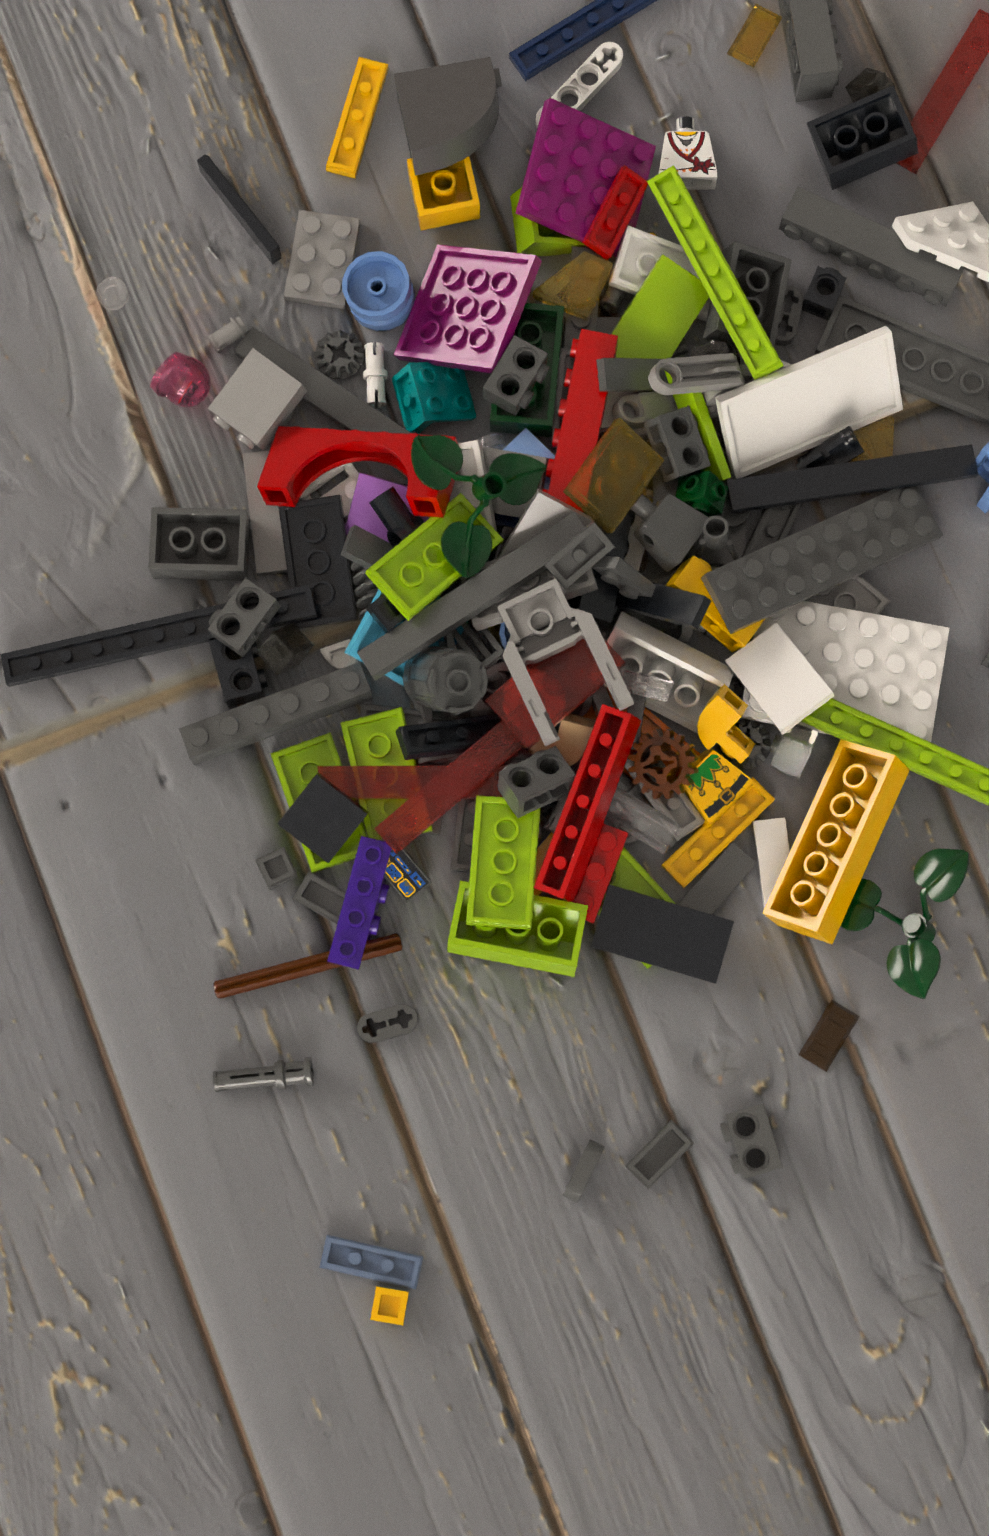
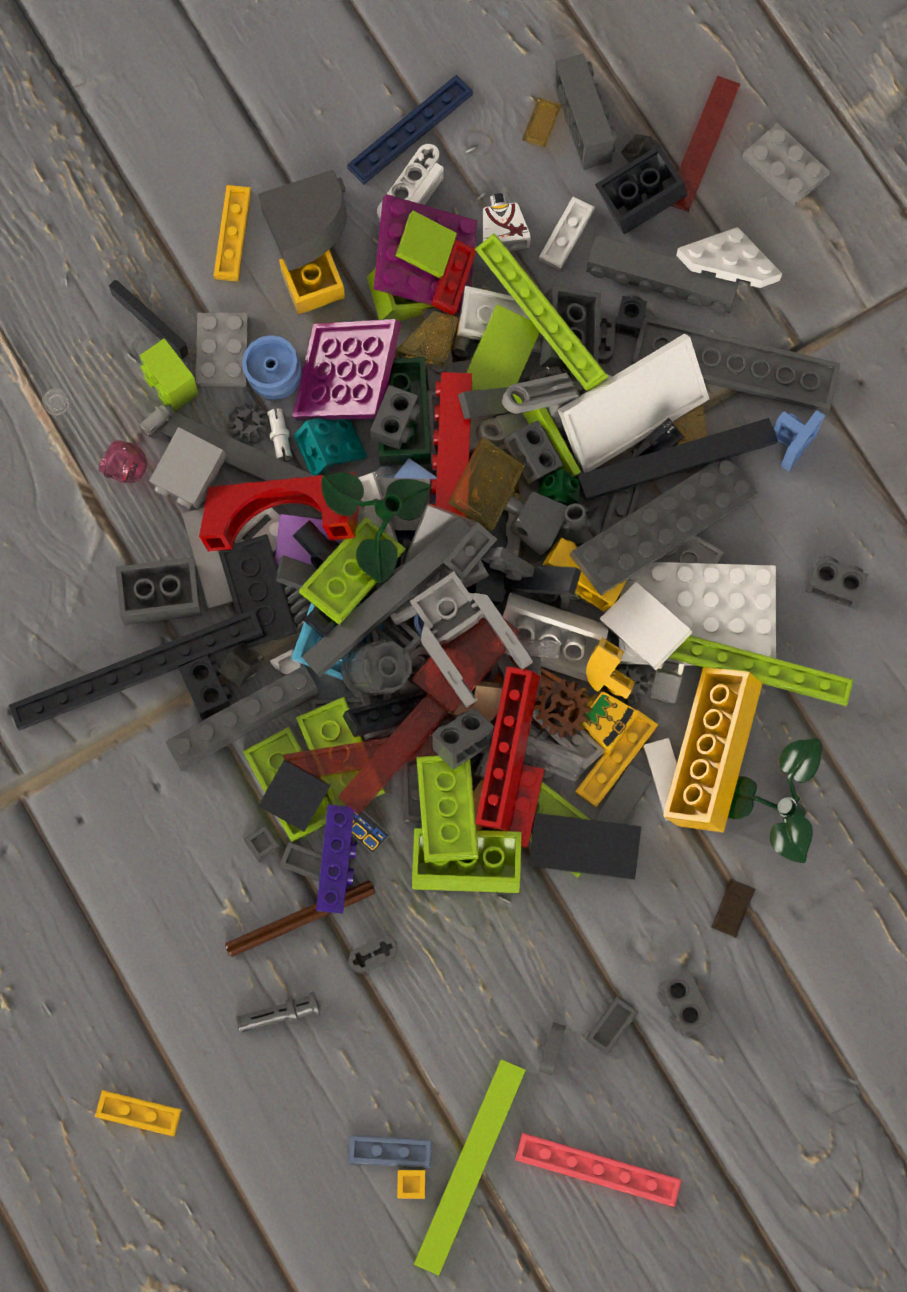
camera: 10 degrees left, 5 degrees down
dark grey brick [208,578,281,657] -> none
none -> yellow tile [95,1090,182,1137]
none -> lime brick [139,338,199,411]
none -> lime tile [396,211,457,278]
none -> white tile [409,163,444,205]
none -> lime tile [414,1059,526,1276]
none -> coral tile [515,1133,681,1207]
none -> white tile [539,197,595,271]

